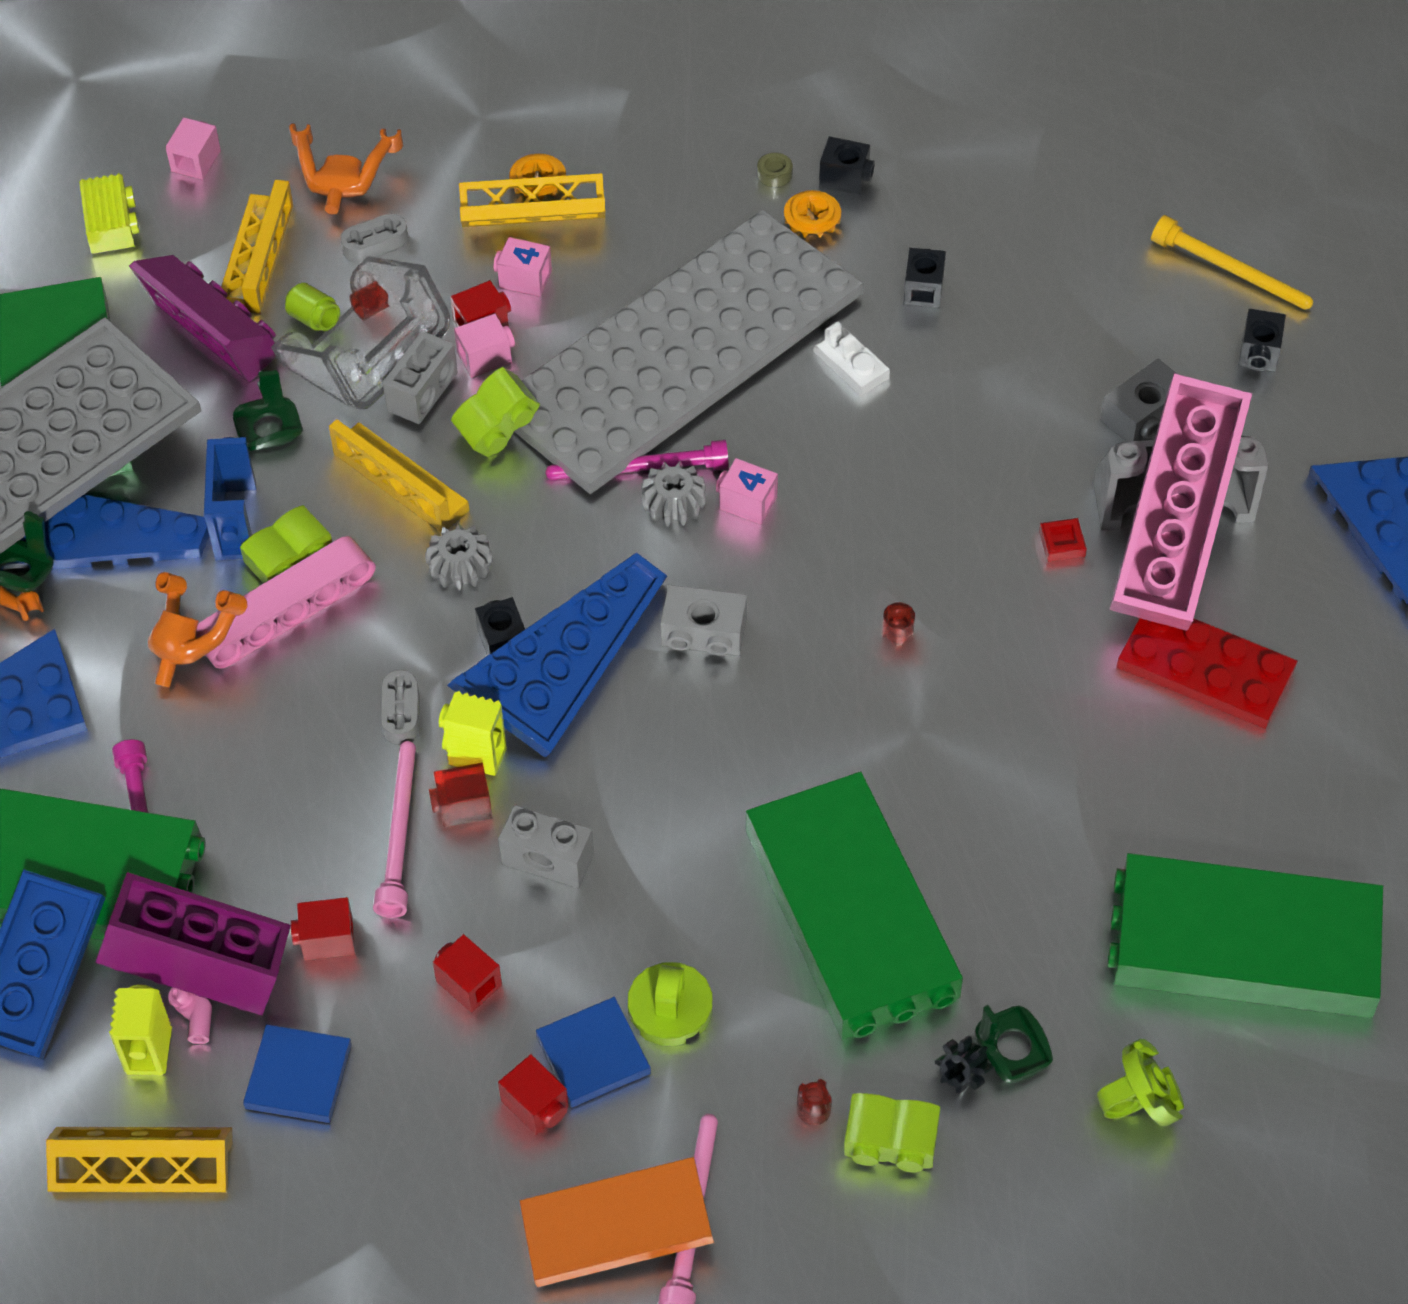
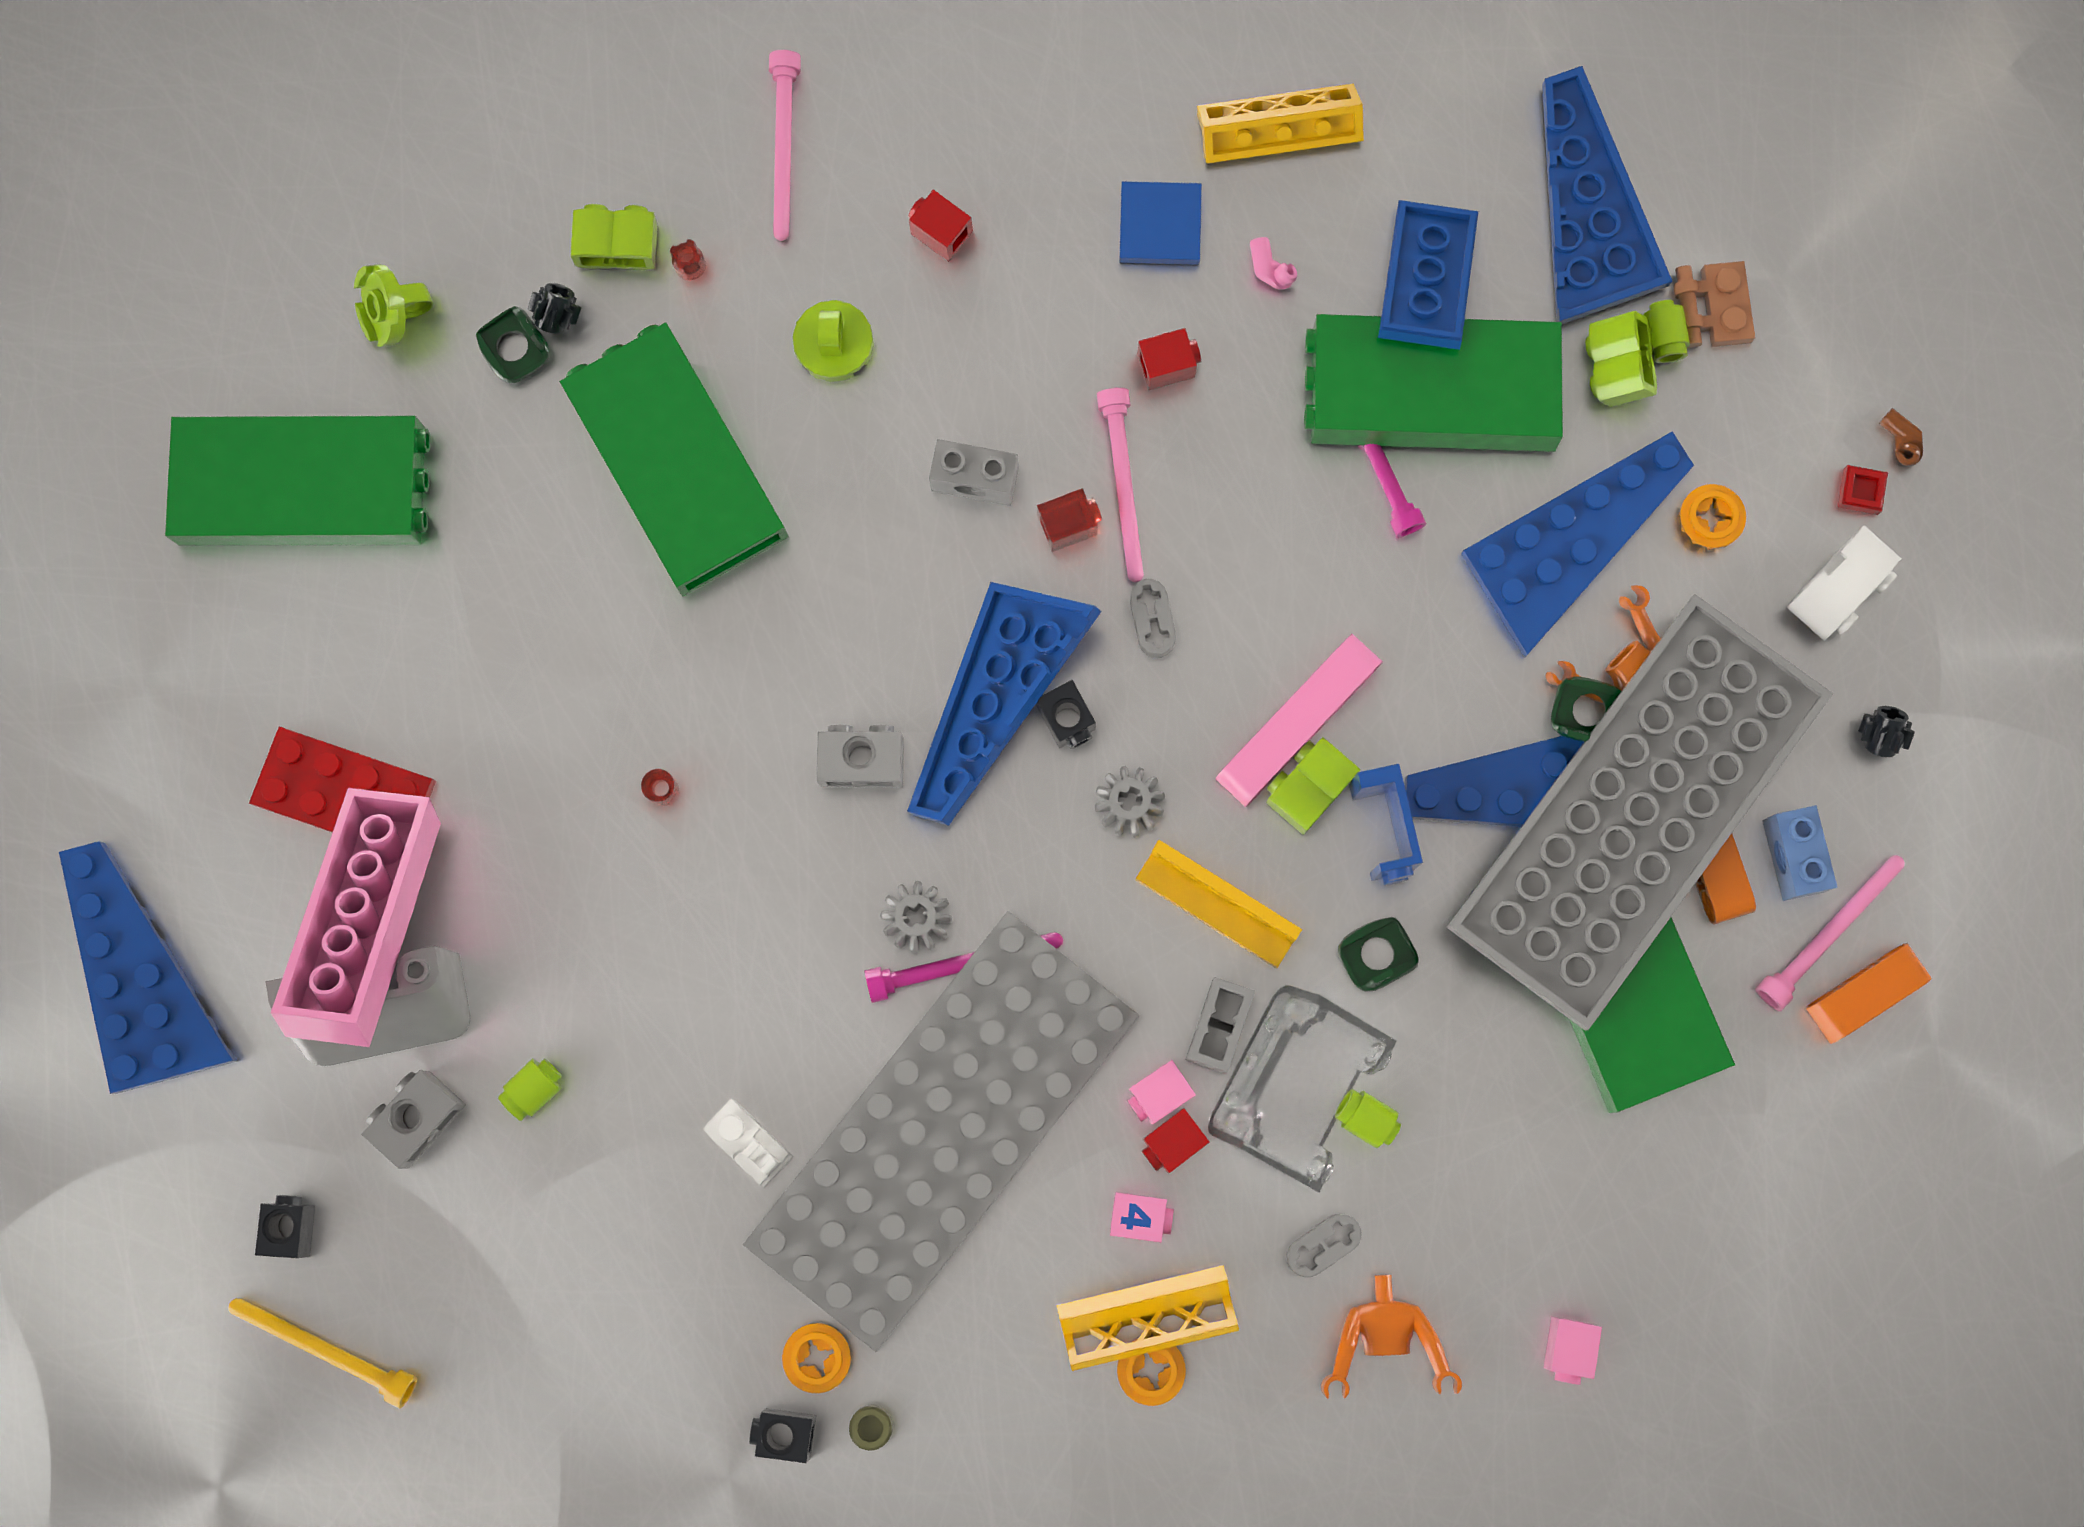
camera: 175 degrees right, 25 degrees up
neon yellow brick [79,173,140,254] -> none
magenta slope [95,872,291,1015] -> none
neon yellow brick [109,984,172,1075] -> none
magenta slope [129,255,281,383] -> none
orange piece [148,572,247,688] -> none
yellow fence [221,180,293,314] -> none
clear red hose [349,281,389,321] -> none
red brick [433,934,502,1013] -> none
neon yellow brick [439,690,507,776] -> none
lime brick [451,367,540,457] -> none
orange tile [519,1157,714,1287] -> none
blue tile [536,996,651,1108] -> none
bright pink brick [716,458,778,525] -> none
black brick [903,247,946,308] -> none
red tile [1039,518,1087,562] -> none
none -> lime brick [498,1058,562,1121]

